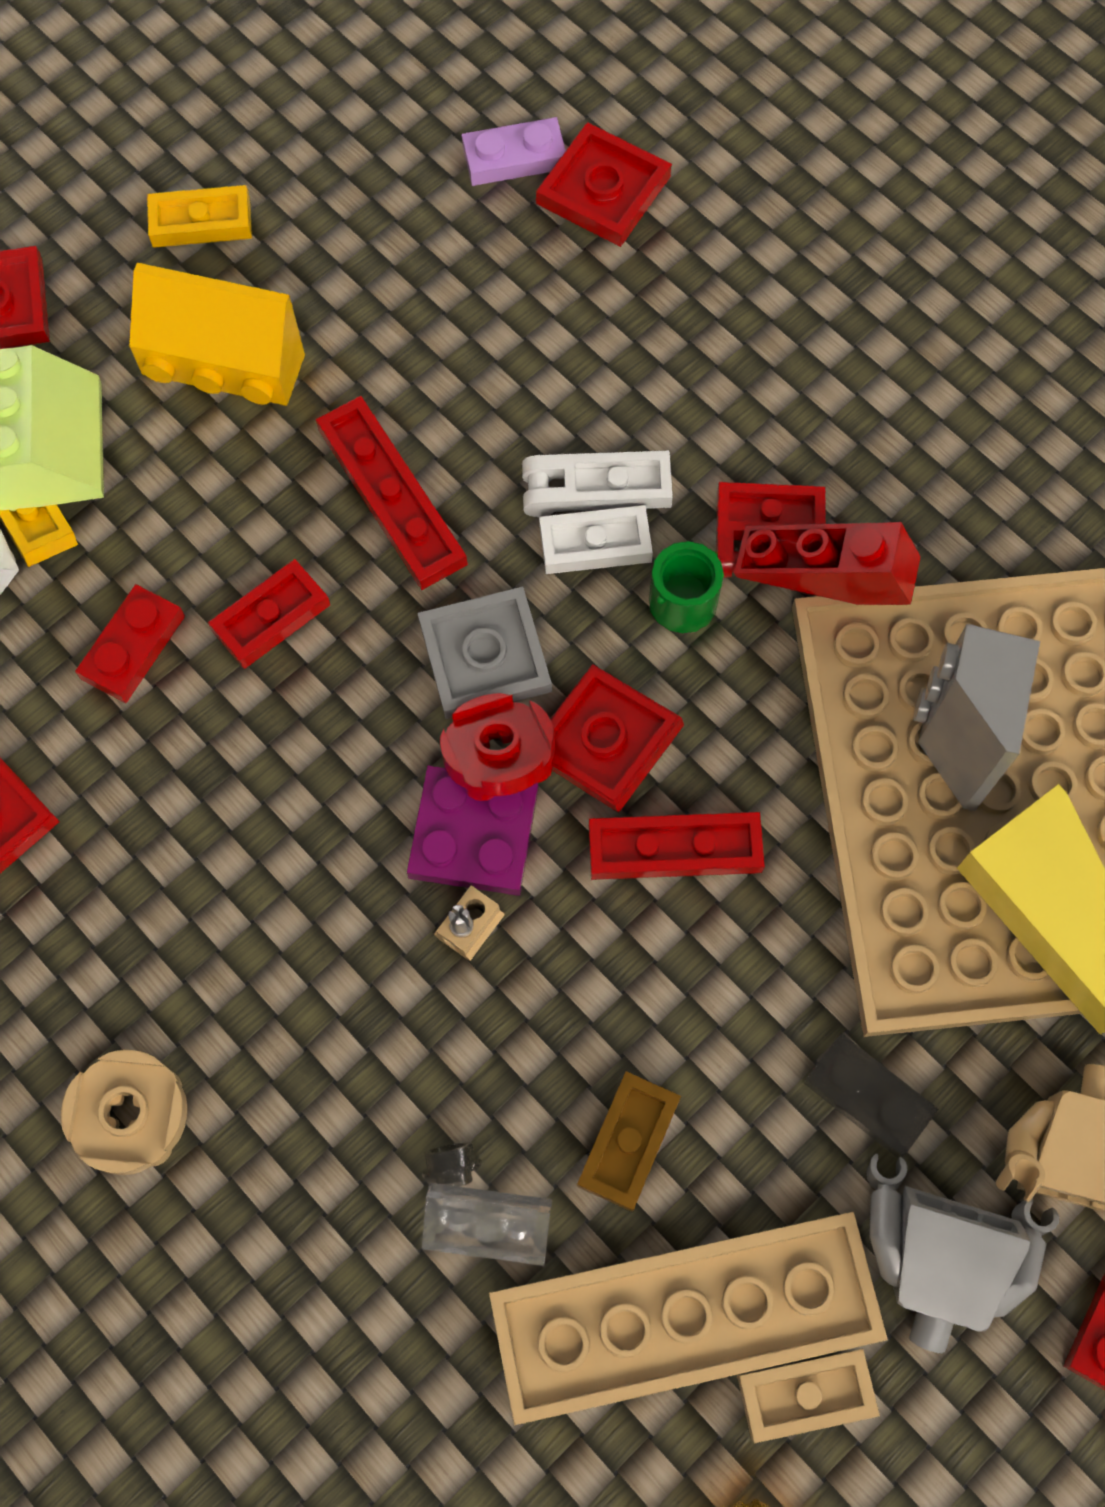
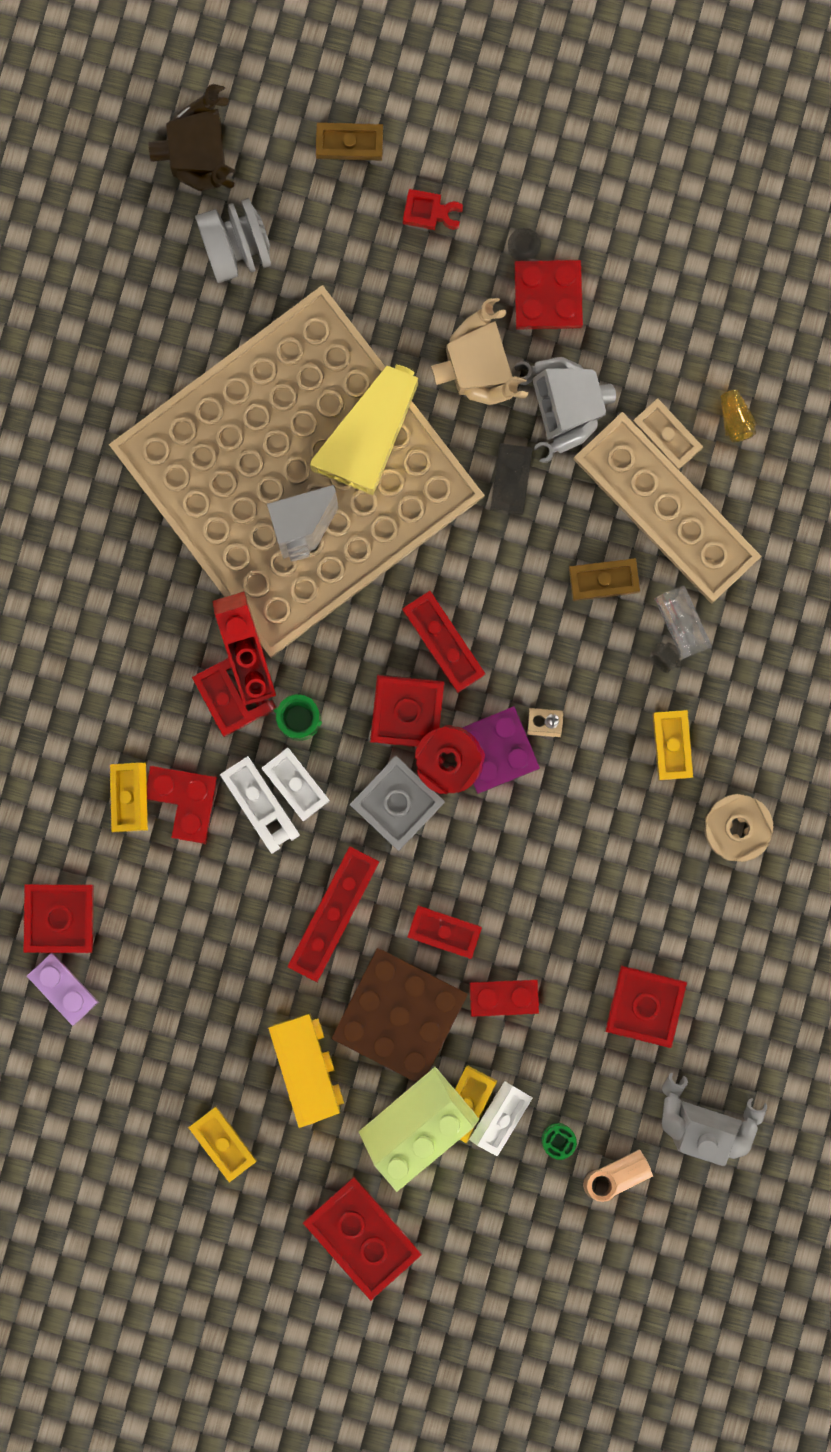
camera: 125 degrees left, 15 degrees up
none -> yellow plate [110,763,148,832]
none -> red plate [147,766,218,844]
none -> reddish brown plate [331,948,468,1082]
none -> yellow plate [653,710,693,781]

